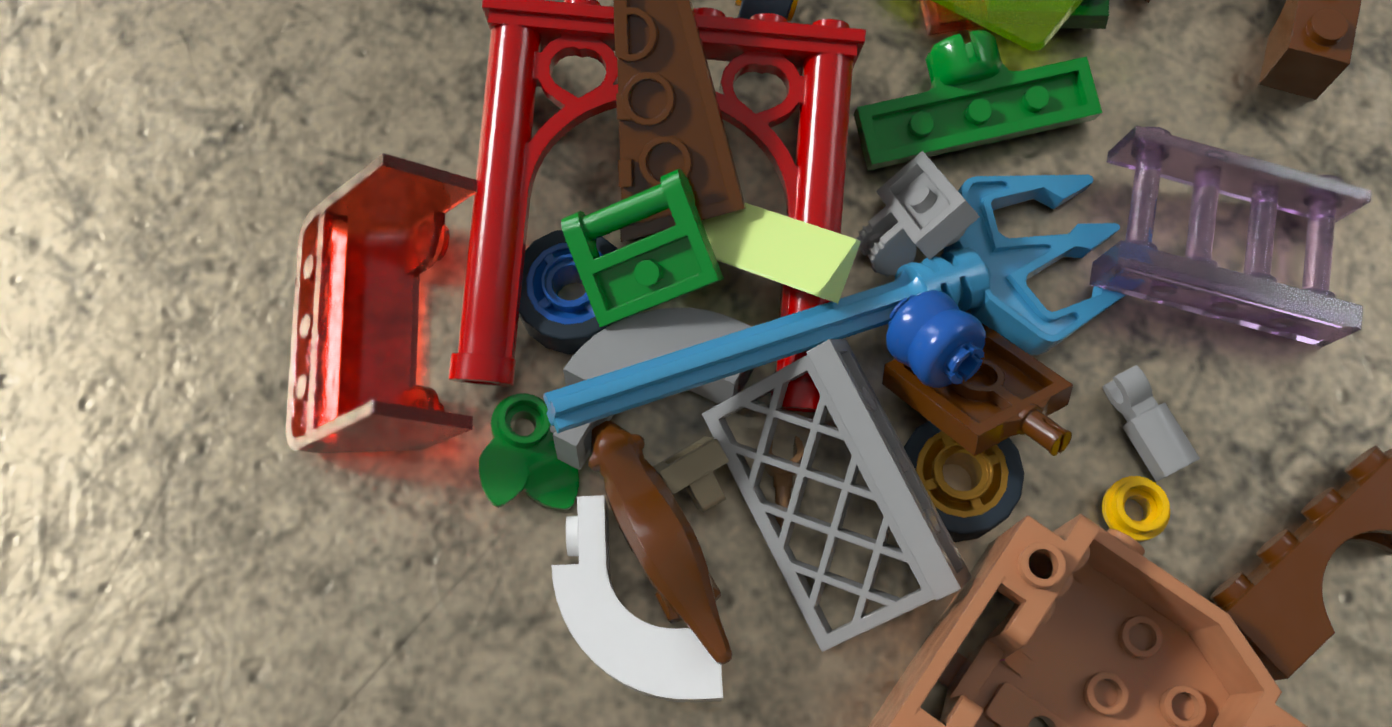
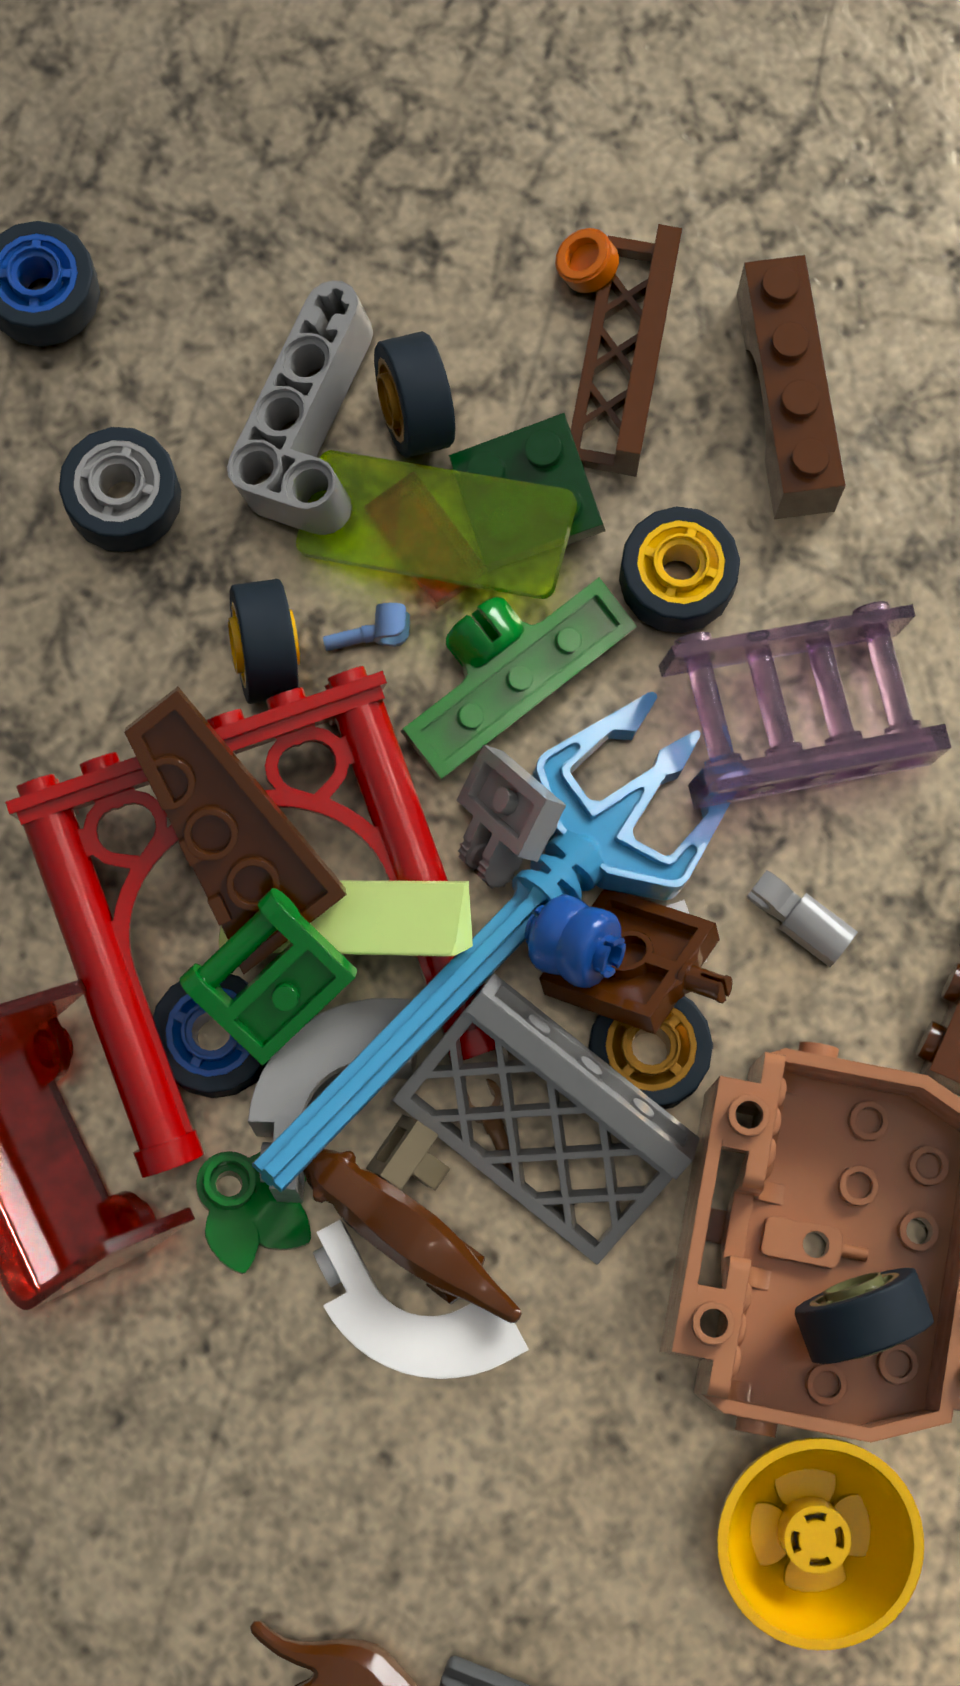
camera: 25 degrees left, 5 degrees up
yellow plate [1102,476,1170,542] -> none
none -> medium blue hand [323,603,410,651]
none -> wheel [619,506,740,633]

